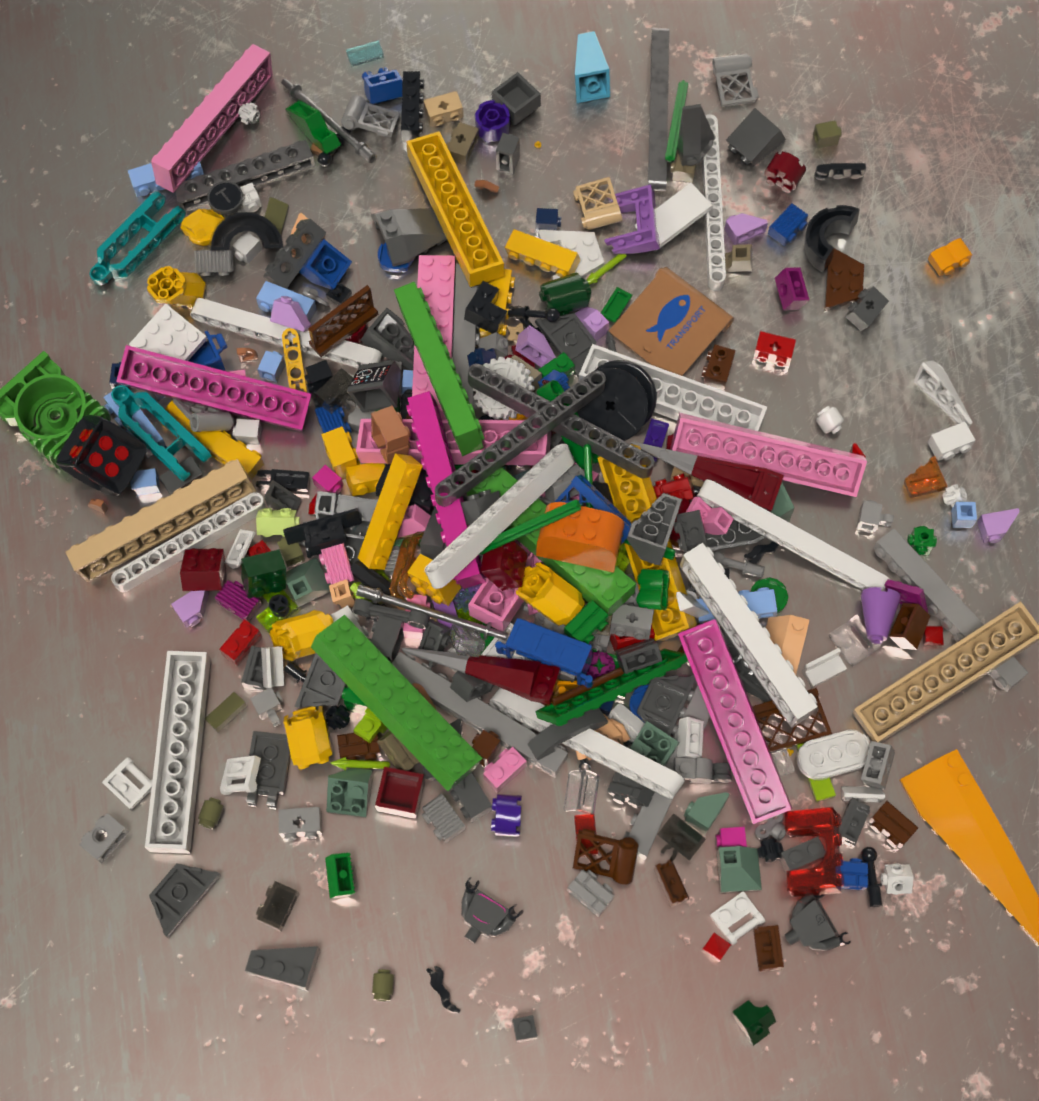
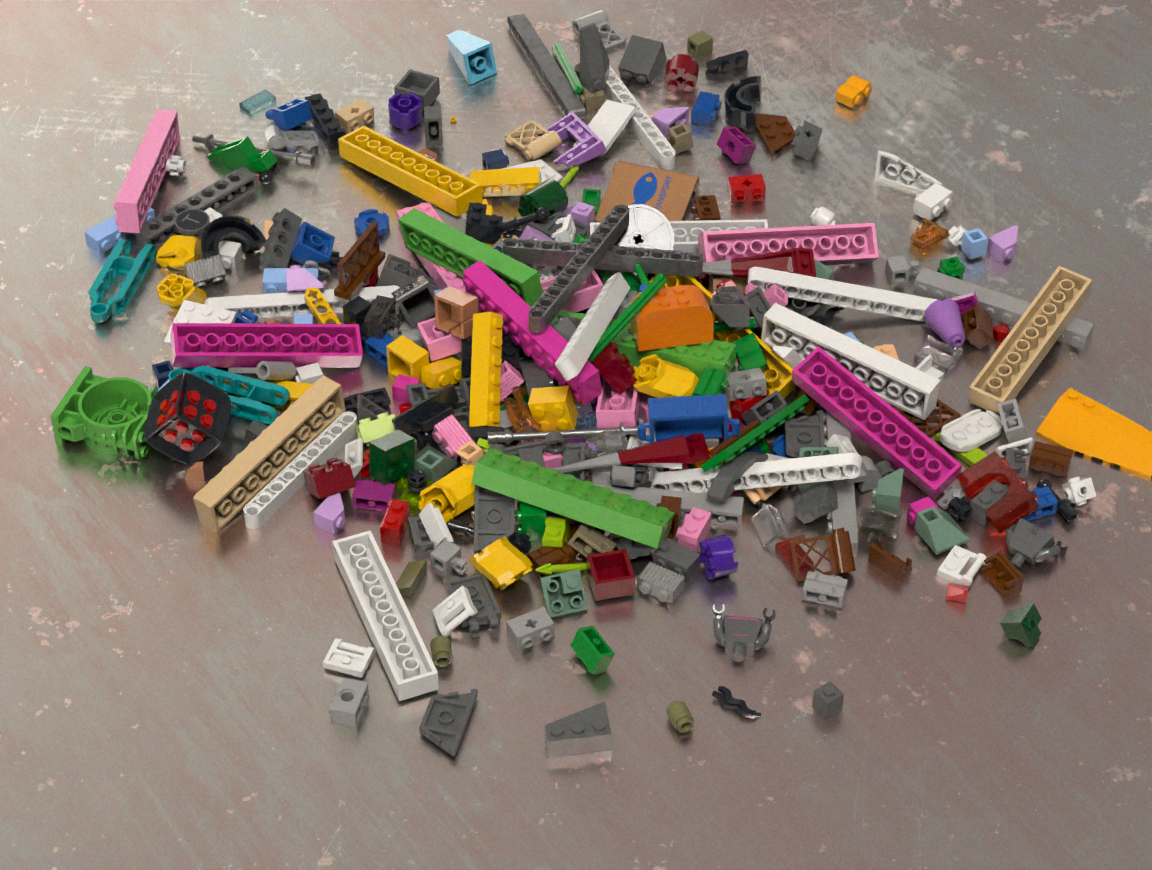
camera: 25 degrees left, 25 degrees down
light blue brick [130,468,160,496] -> none
clear smoke brick [256,881,300,932] -> none
dark grey wedge [371,208,447,267] -> none
dark tan brick [446,122,479,166] -> none
none -> white hinge [551,214,576,242]

